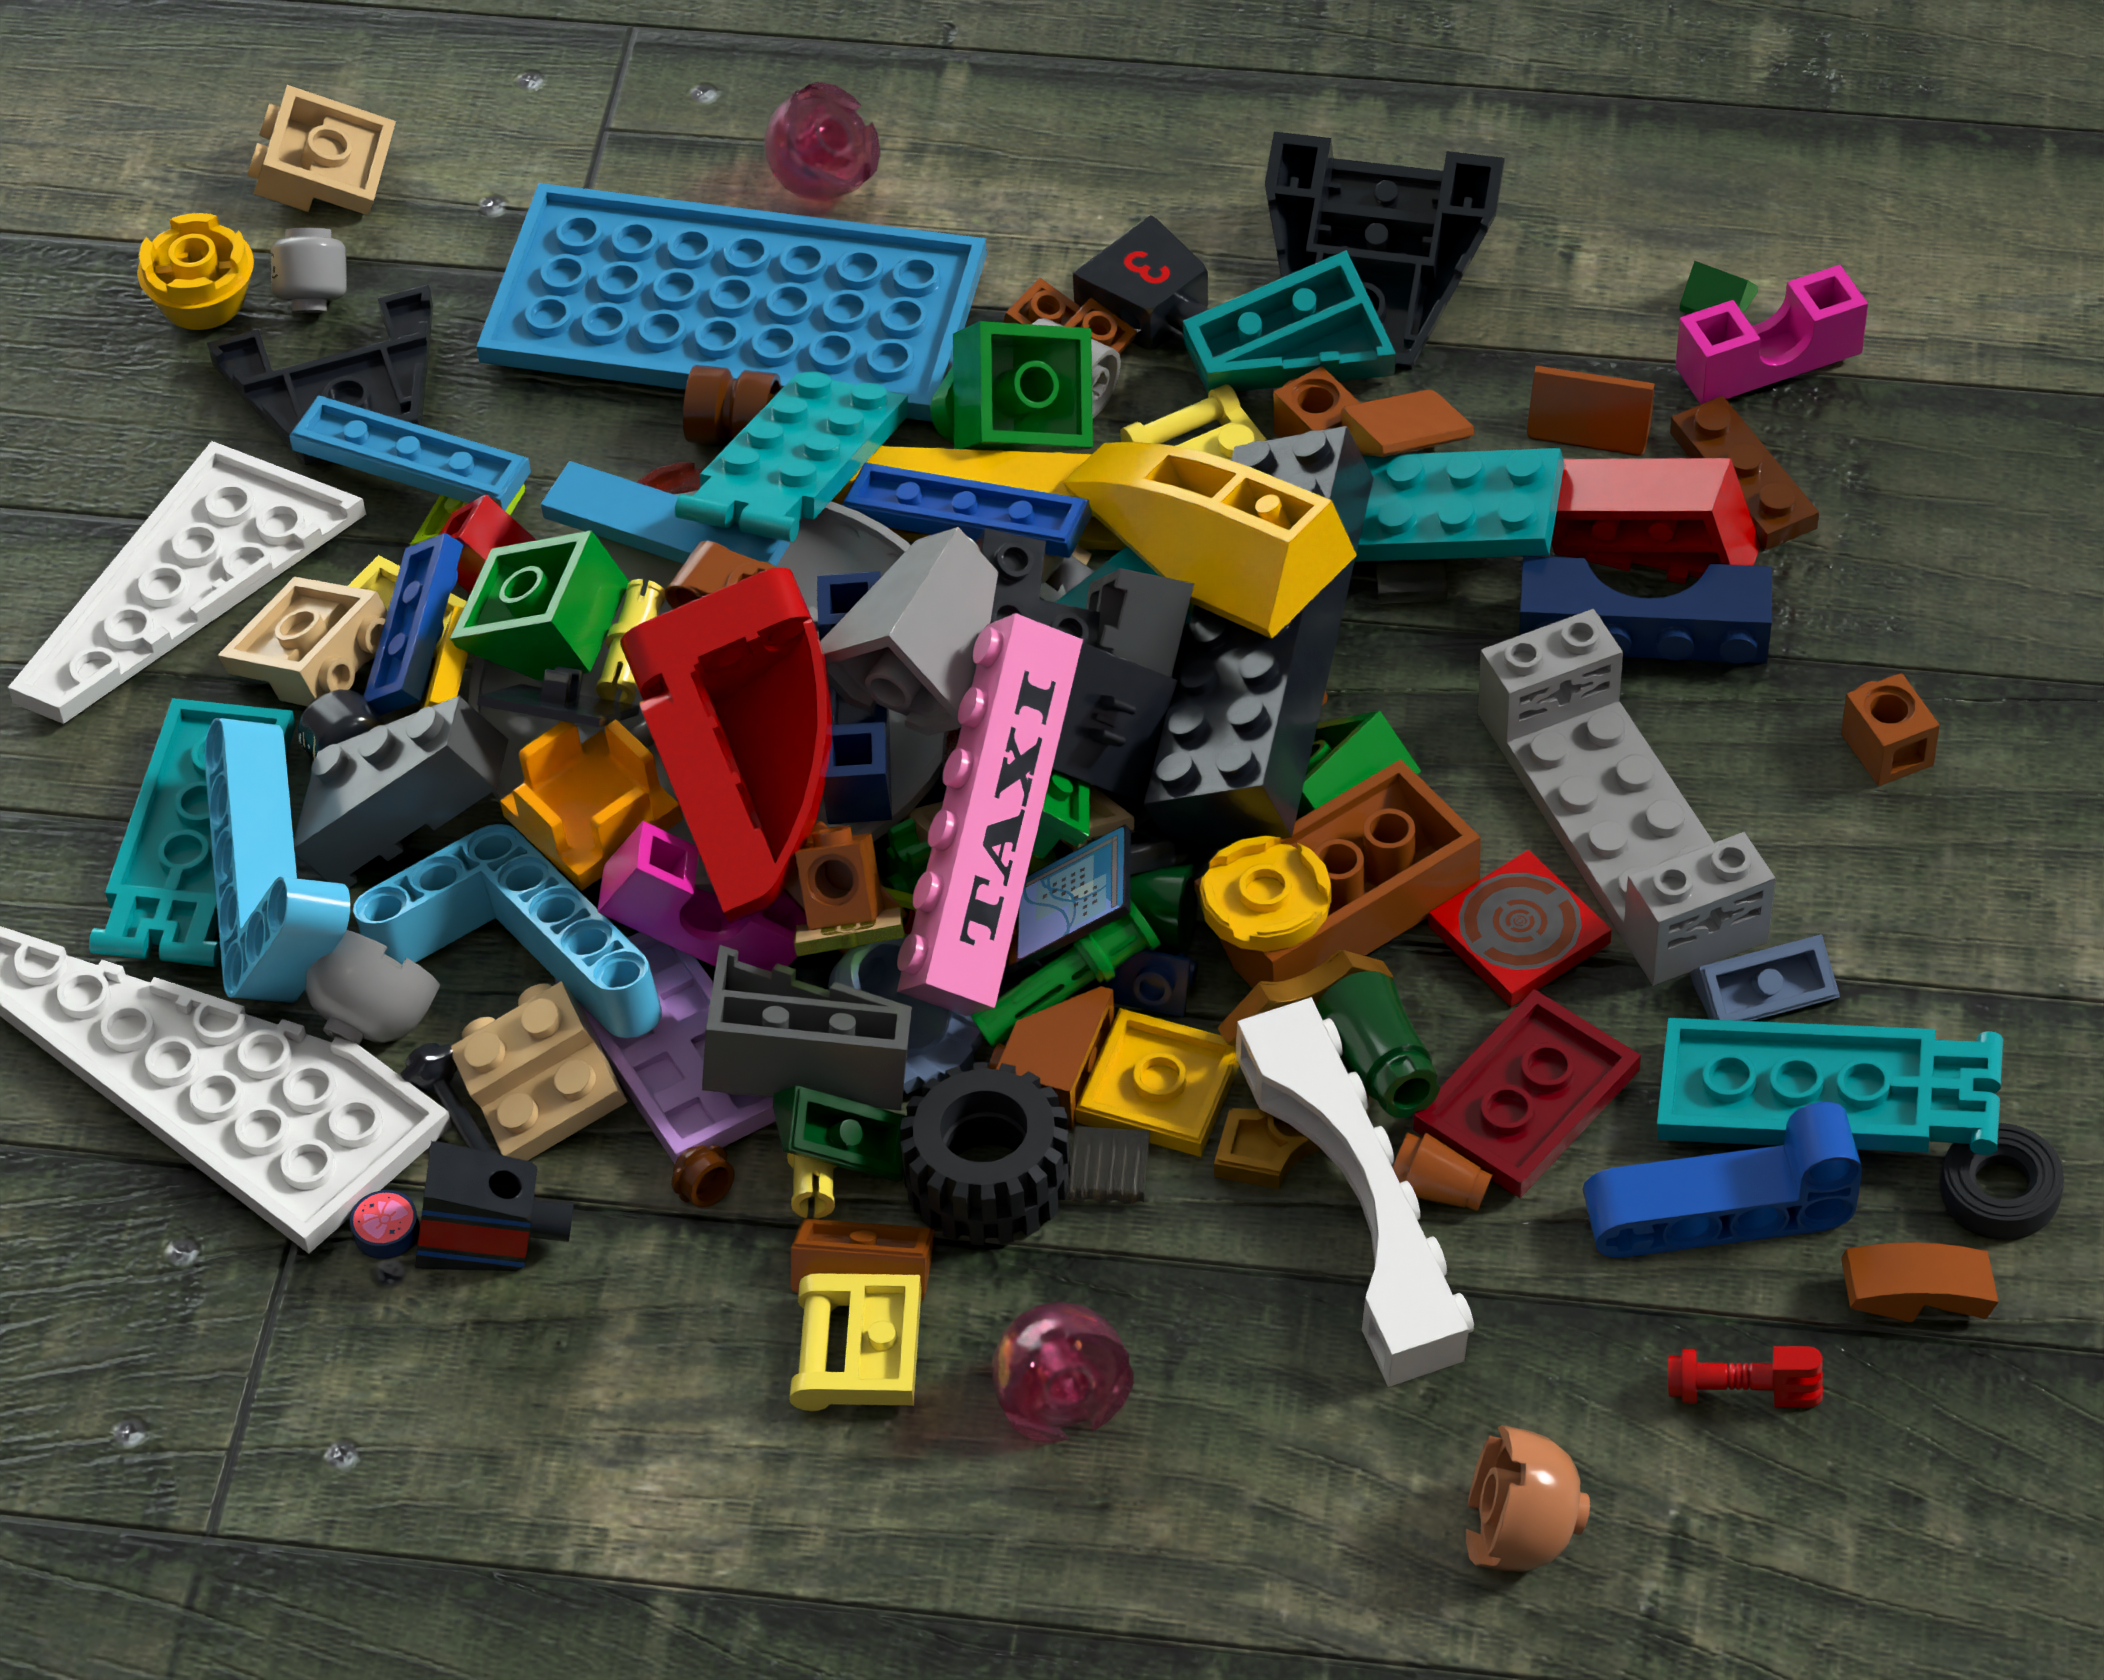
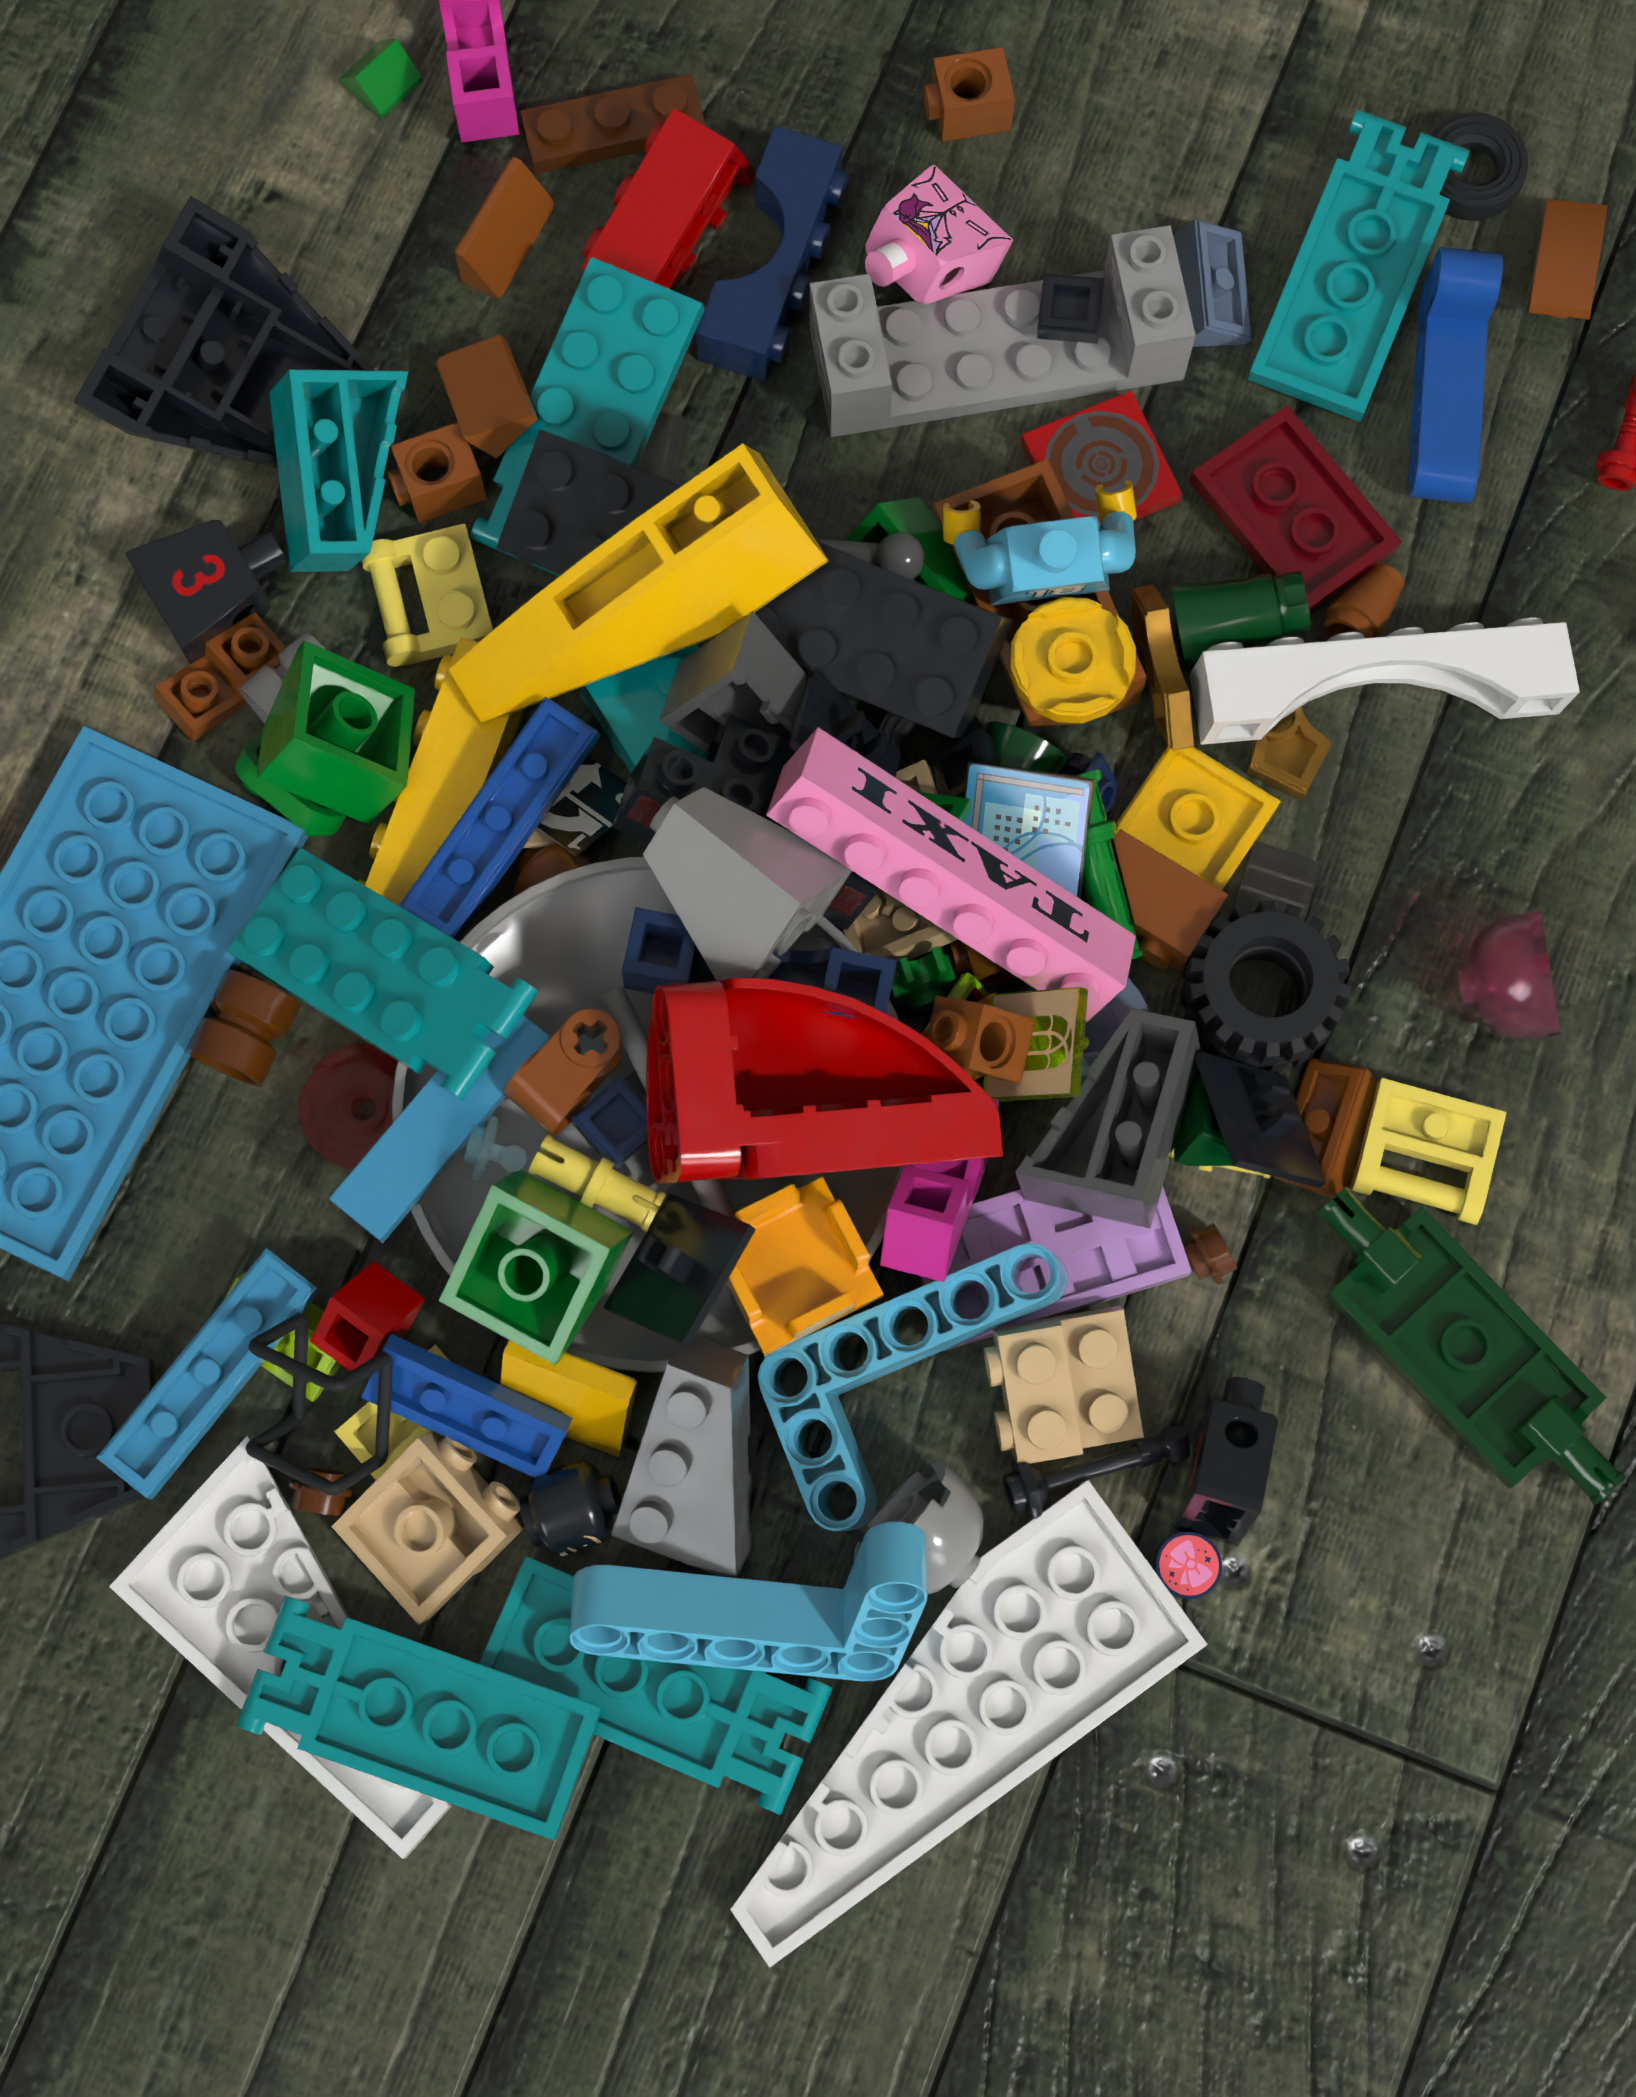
camera: 80 degrees left, 25 degrees up
none -> teal hinge [236,1595,603,1841]
none -> black piece [246,1313,393,1495]
none -> reddish brown plate [288,1467,354,1515]
none -> clear light blue plate [462,1115,527,1181]
none -> dark grey bar [815,532,925,579]
none -> bright pink torso [865,165,1013,304]
none -> medium azure torso [943,480,1137,605]
none -> black tile [1037,274,1104,344]
none -> black piece [1194,1052,1326,1188]
none -> dark green plate [1316,1186,1626,1505]

